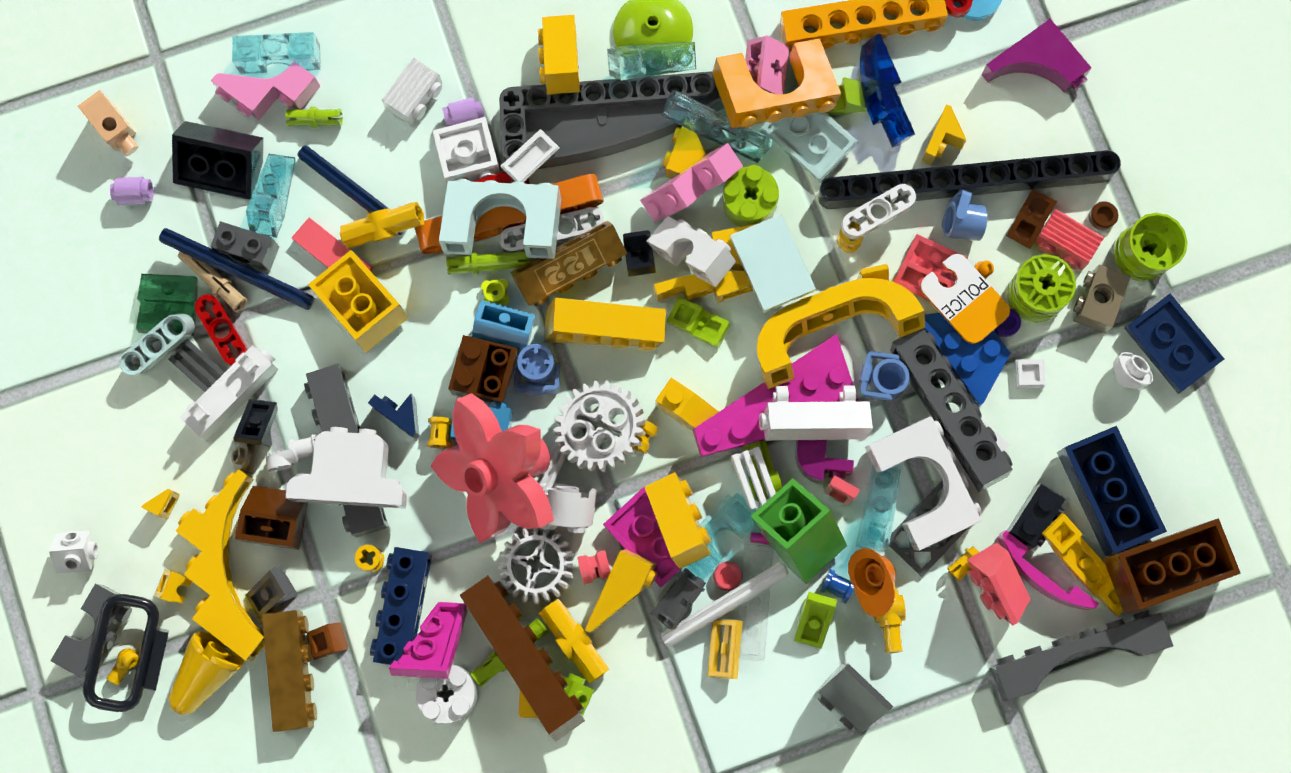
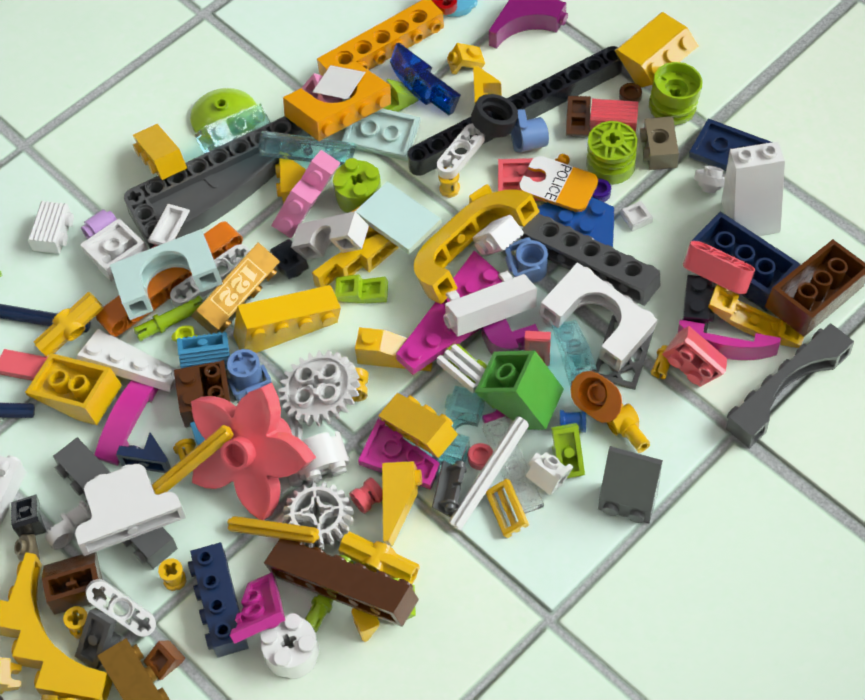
camera: 25 degrees left, 20 degrees down
none -> yellow bush [63,606,88,639]
none -> white wing [77,329,176,392]
none -> white beam [86,579,156,637]
none -> dark pink slope [94,380,159,466]
none -> yellow axle [152,425,234,495]
none -> yellow axle [227,516,319,544]
none -> white sticker [313,65,366,99]
none -> yellow bracket [447,43,485,74]
none -> black tyre [471,94,518,138]
none -> white brick [473,215,523,256]
none -> white brick [526,452,573,495]
none -> yellow slope [615,12,699,88]
none -> coral beam [683,241,755,294]
none -> white slope [721,142,785,236]

